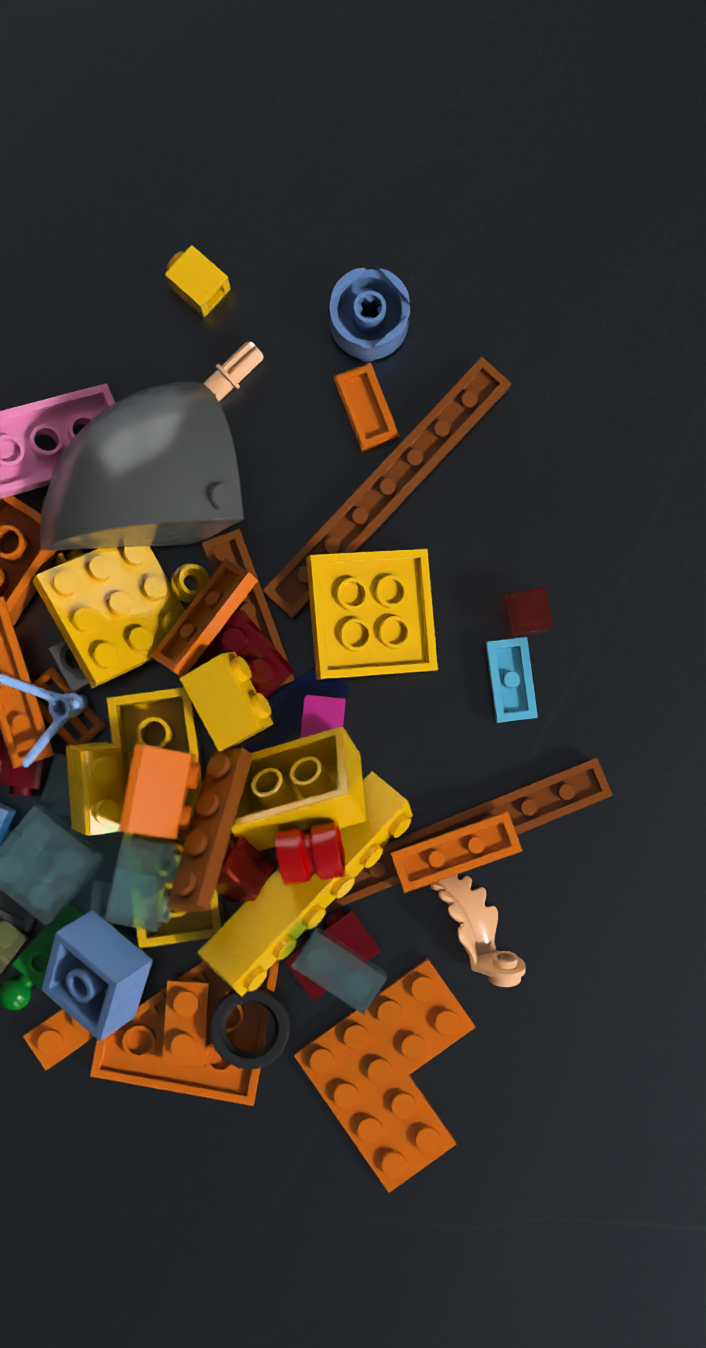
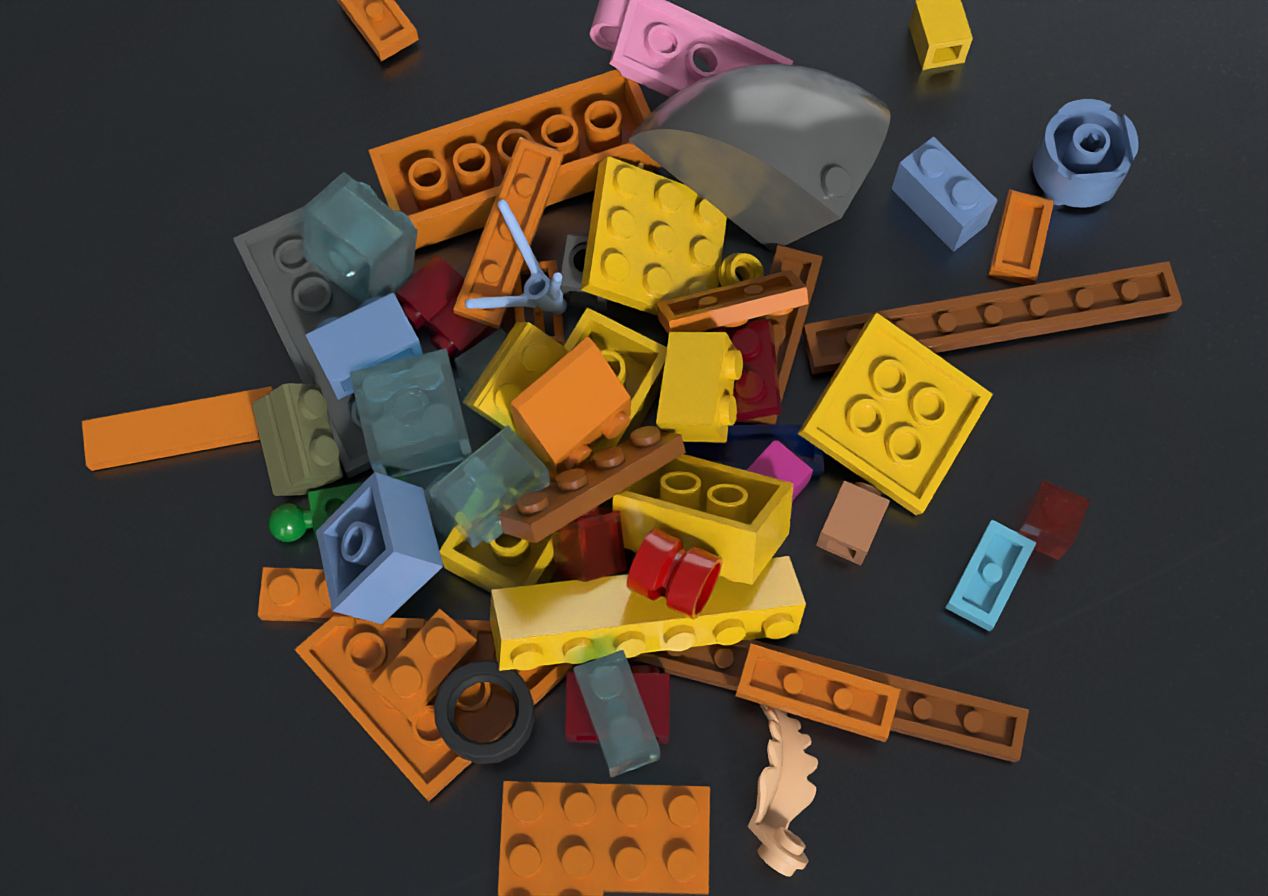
camera: 40 degrees right, 15 degrees down
light nougat axle [203,341,264,402] -> none
none -> nougat brick [816,481,890,566]
none -> medium blue brick [892,136,998,252]

